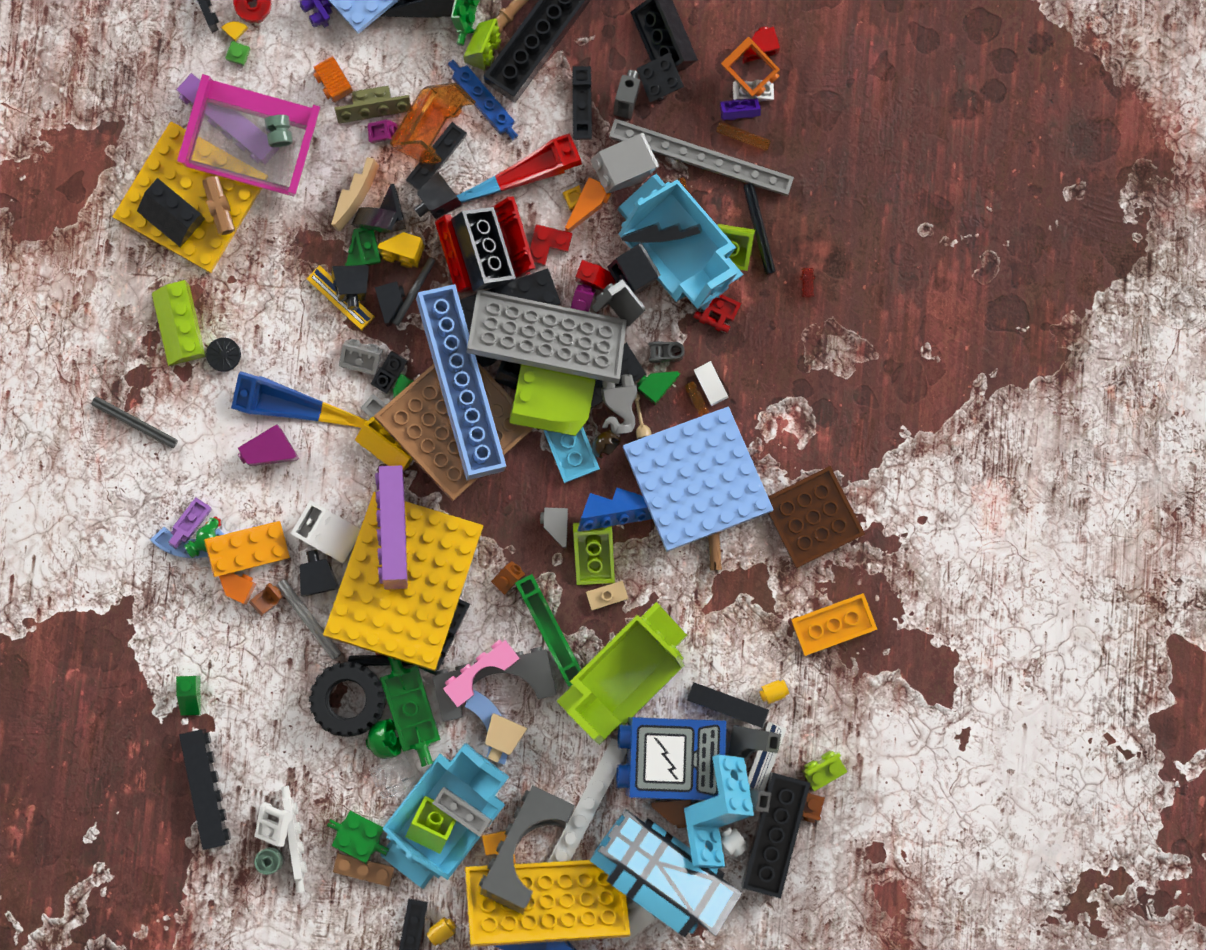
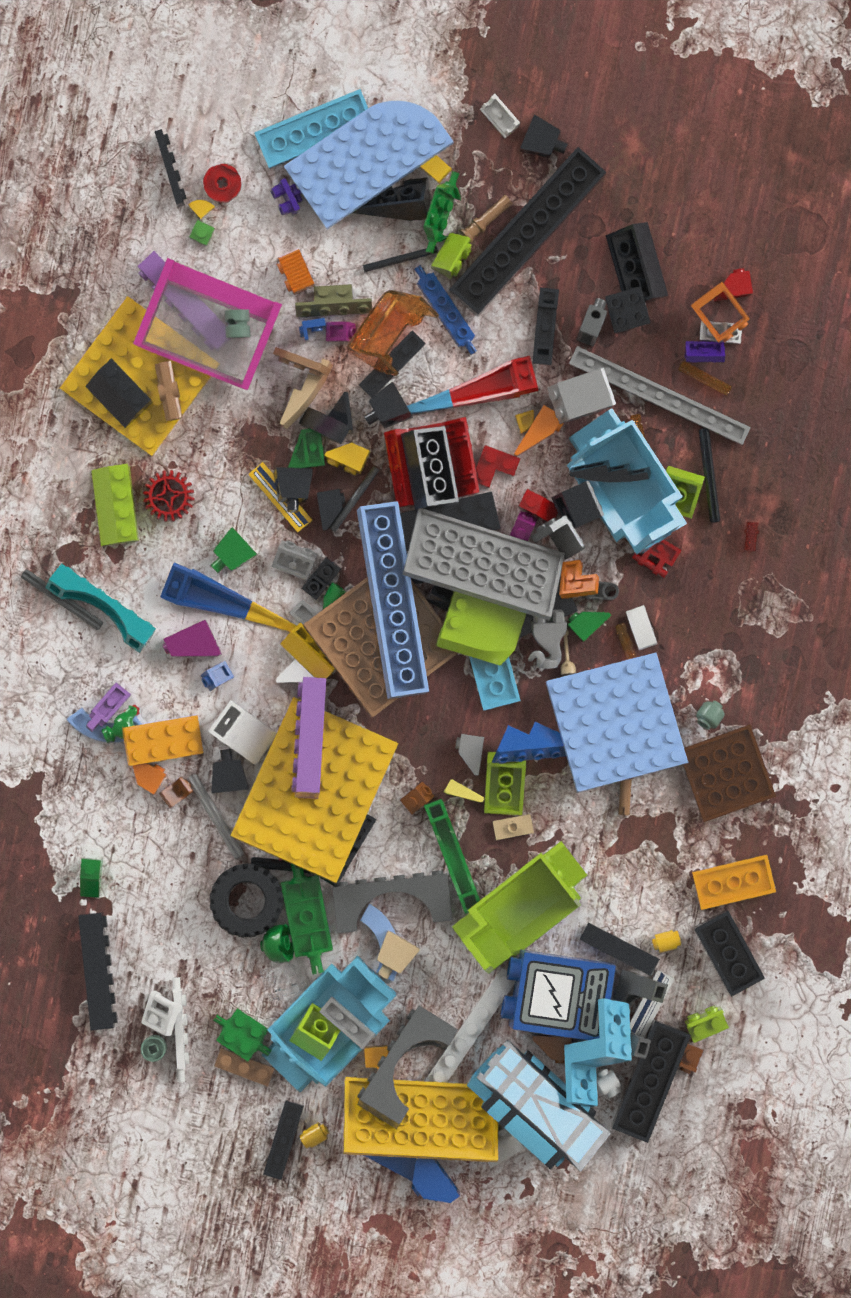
camera: 10 degrees right, 5 degrees up
black wheel [206,337,241,372] -> none
bright pink arch [443,640,520,707] -> none
dark brown hair [592,431,621,459] -> none
none -> teal arch [45,563,156,653]
none -> red gear [143,470,195,522]
none -> bracket [201,661,234,691]
none -> green torso [210,527,258,573]
none -> medium nougat plate [273,347,331,377]
none -> white slope [276,659,313,683]
none -> blue bracket [299,318,326,342]
none -> black bar [363,246,438,273]
none -> light yellow slope [444,779,484,802]
none -> orange plate [559,560,599,599]
none -> black brick [693,909,765,997]
none -> sand green head [696,701,725,730]

